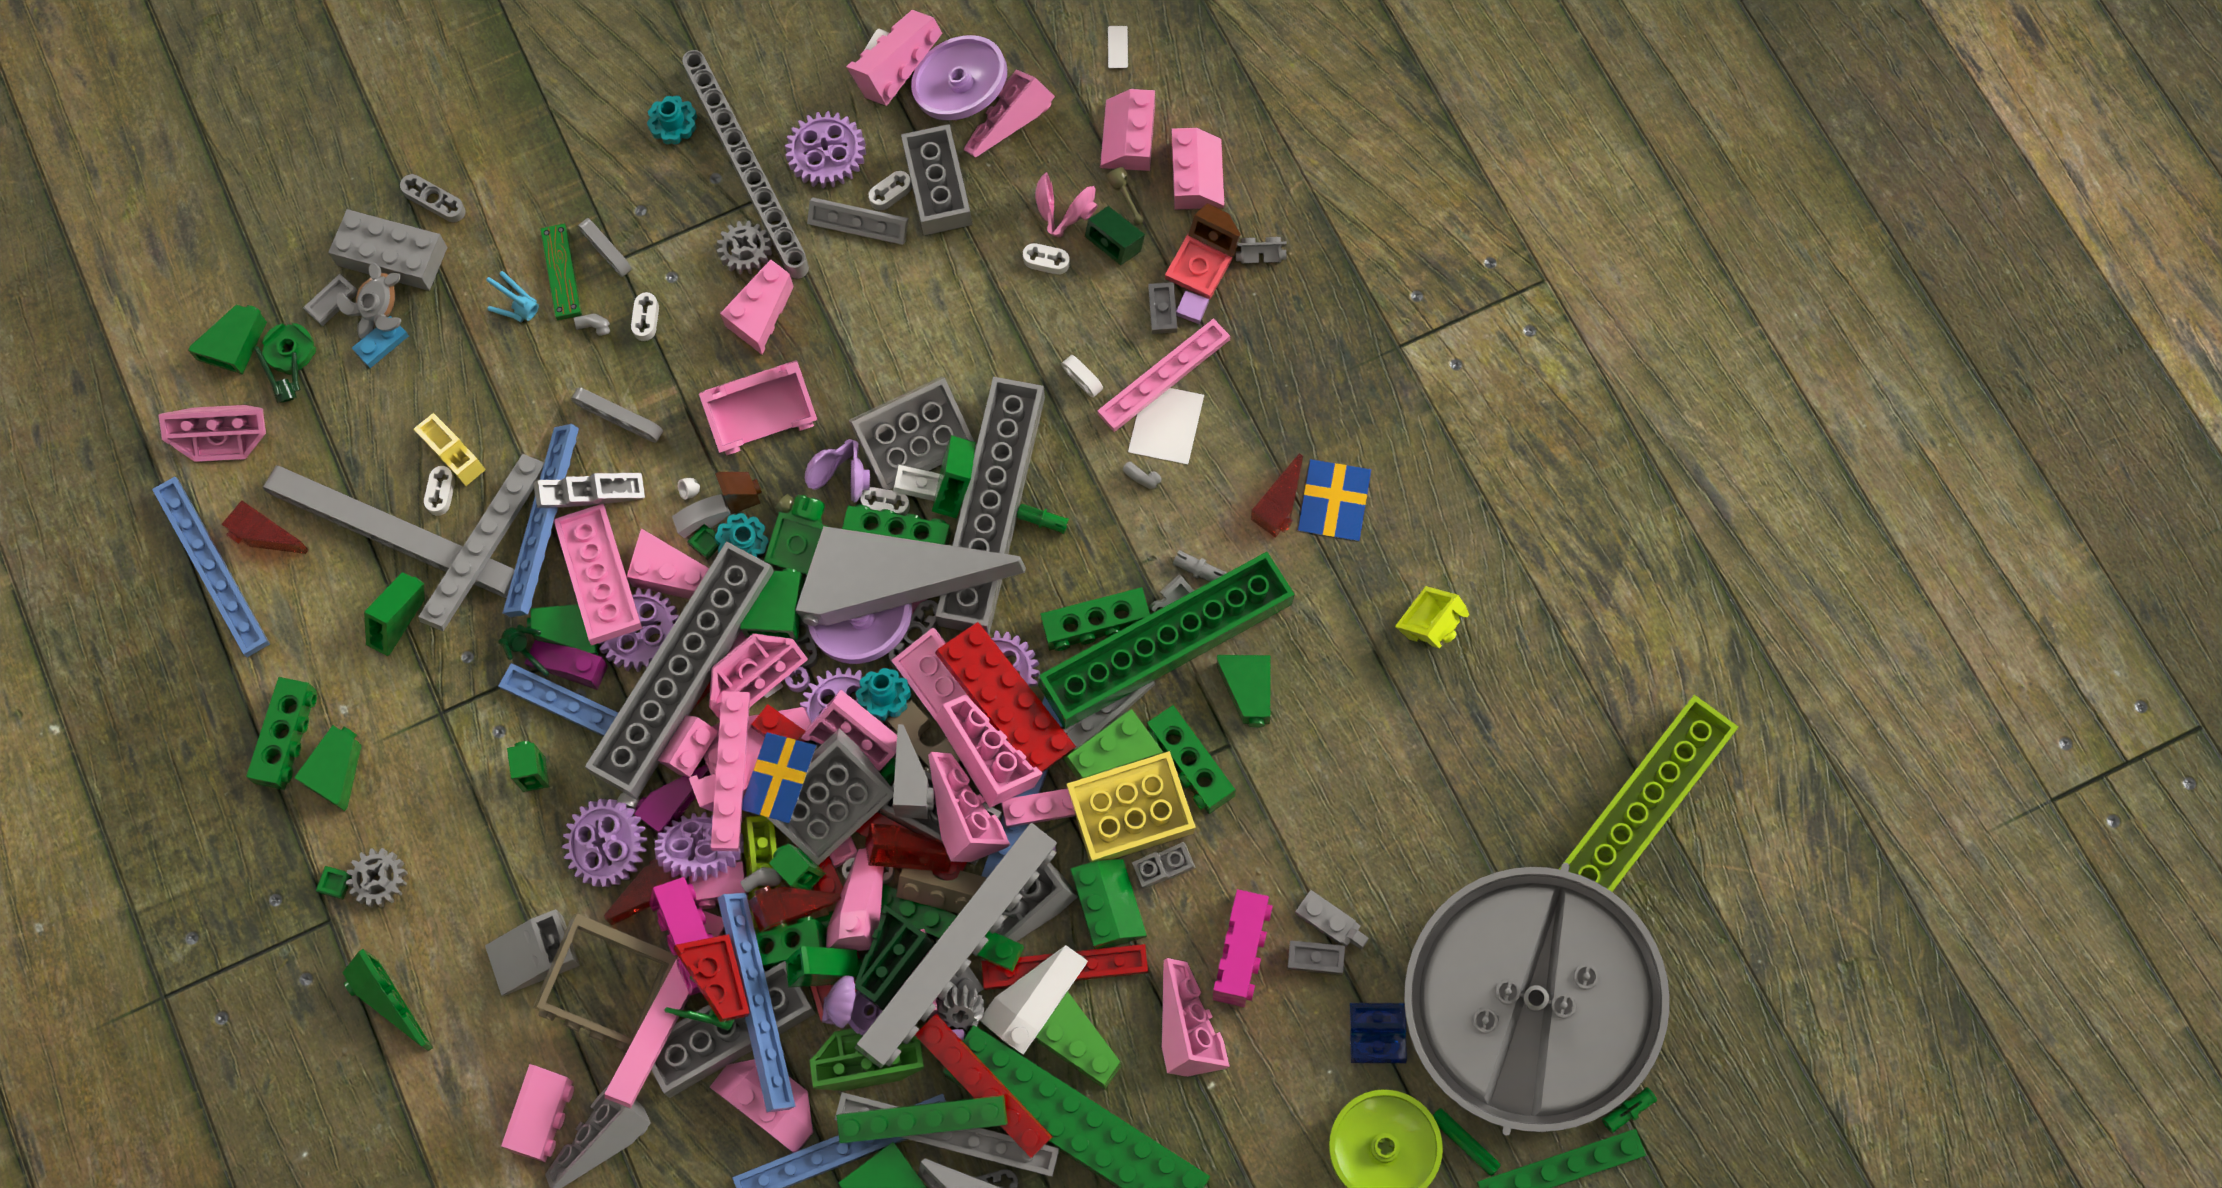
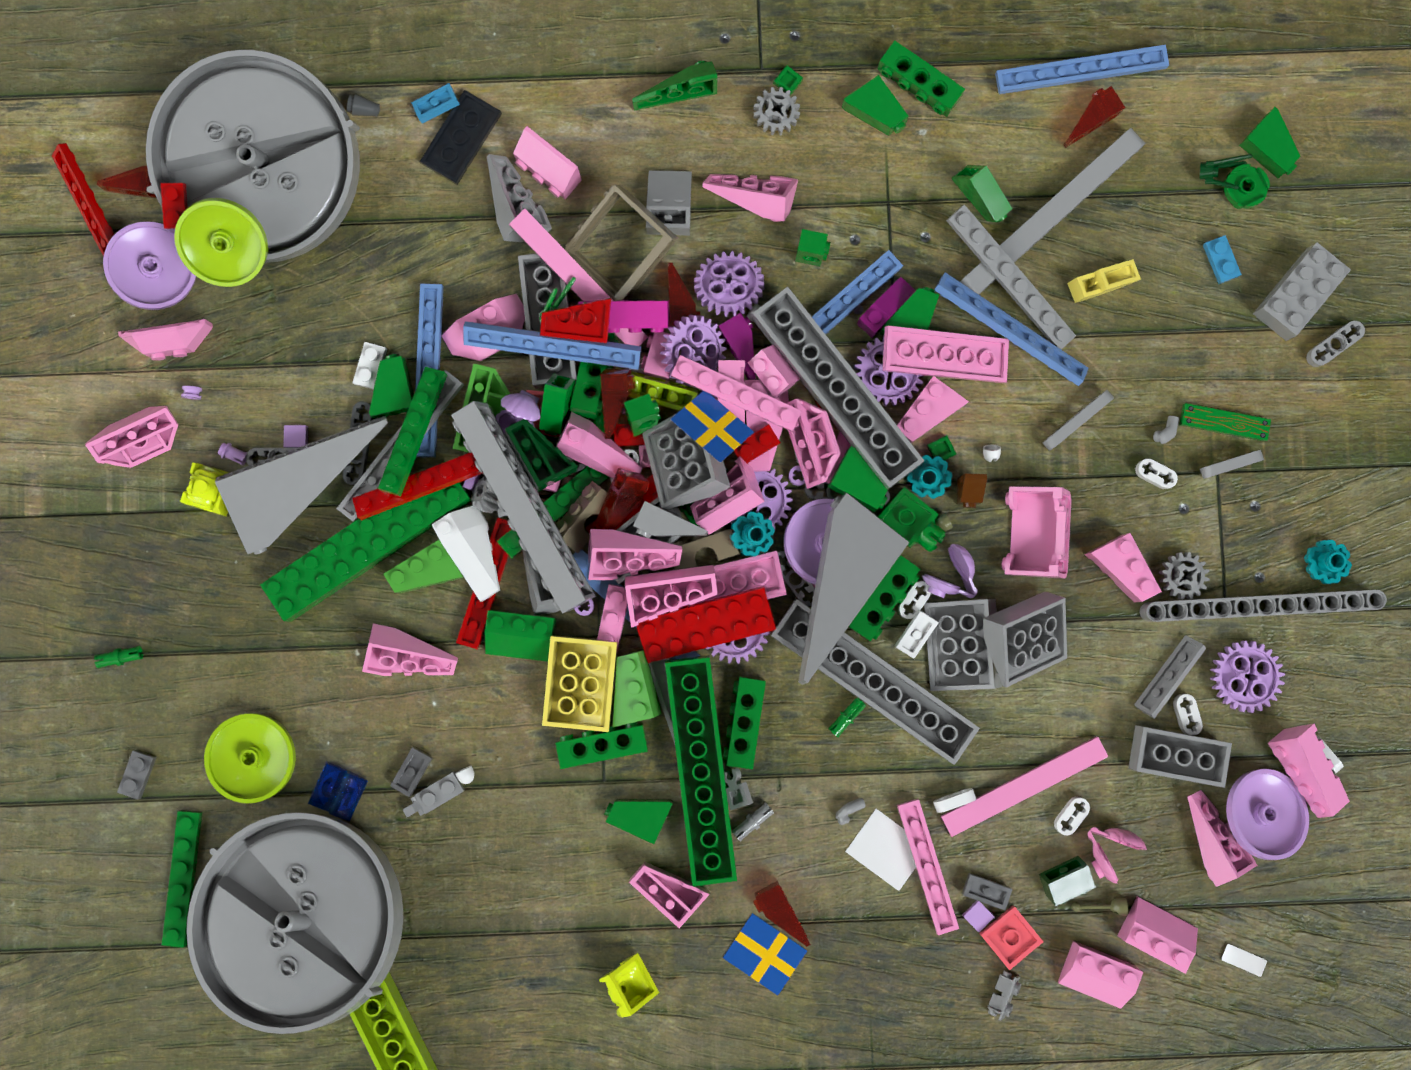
camera: 110 degrees right, 15 degrees up
bright pink wedge [158,405,266,462] -> none
light grey tile [303,274,358,327] -> none
light grey animal [336,263,401,339] -> none
white beam [424,466,455,516] -> none
medium azure plant [486,271,539,323] -> none
dark green plant [498,624,549,676] -> none
light grey slope [534,473,645,508] -> none
light grey slope [672,494,731,538] -> none
light grey arm [741,867,782,892] -> none
green slope [932,435,976,519] -> none
light grey slope [1132,842,1196,888] -> none
reddish brown slope [1188,203,1241,257] -> none
dark pink wedge [1213,889,1273,1008] -> none
green axle [1432,1108,1501,1176] -> none
none -> white hinge [455,766,475,784]
none -> bright pink wedge [629,862,709,928]
none -> bright pink wedge [703,174,798,222]
none -> bright pink tile [941,736,1108,837]
none -> light grey slope [983,592,1067,687]

